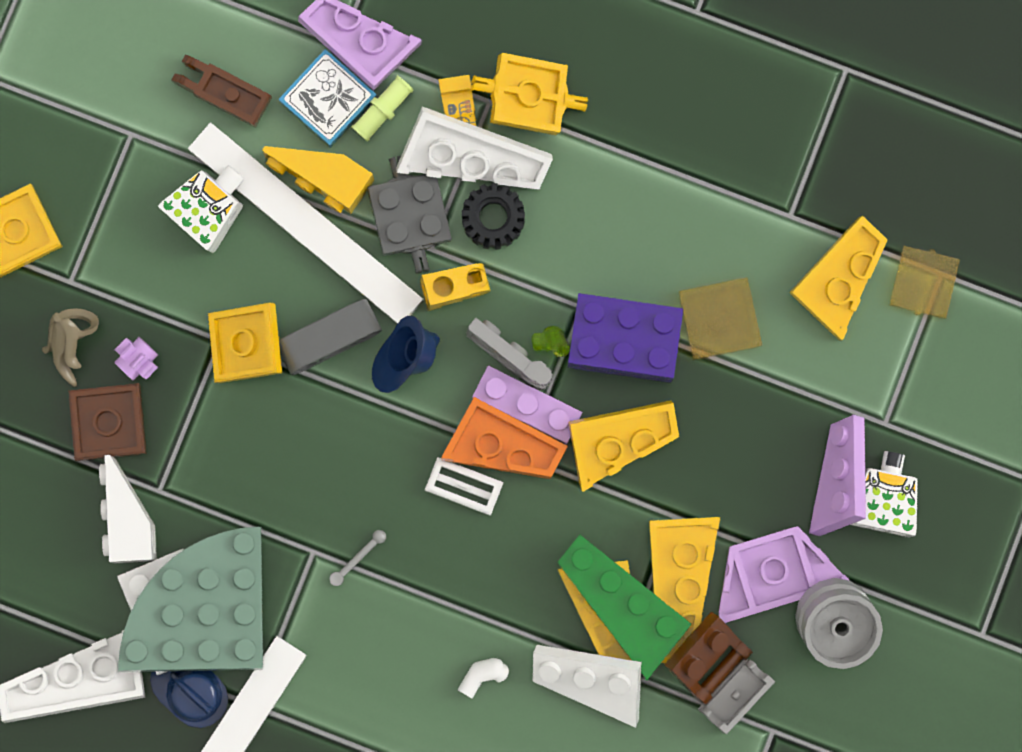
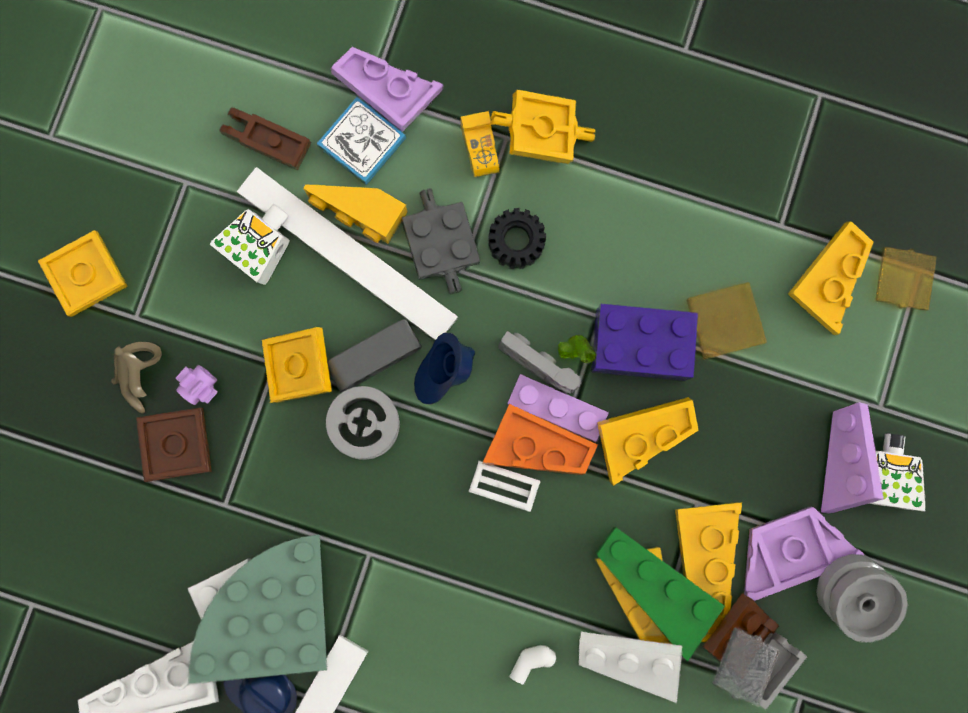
camera: 10 degrees left, 0 degrees up
white slope [99,455,157,564] -> none
light grey hinge [329,530,386,586] -> none
yellowish green pin [351,75,414,142] -> none
white wing [396,106,553,190] -> none
yellow leg [420,263,491,311] -> none
none -> light grey wheel [326,386,400,460]
none -> clear piece [712,628,780,707]

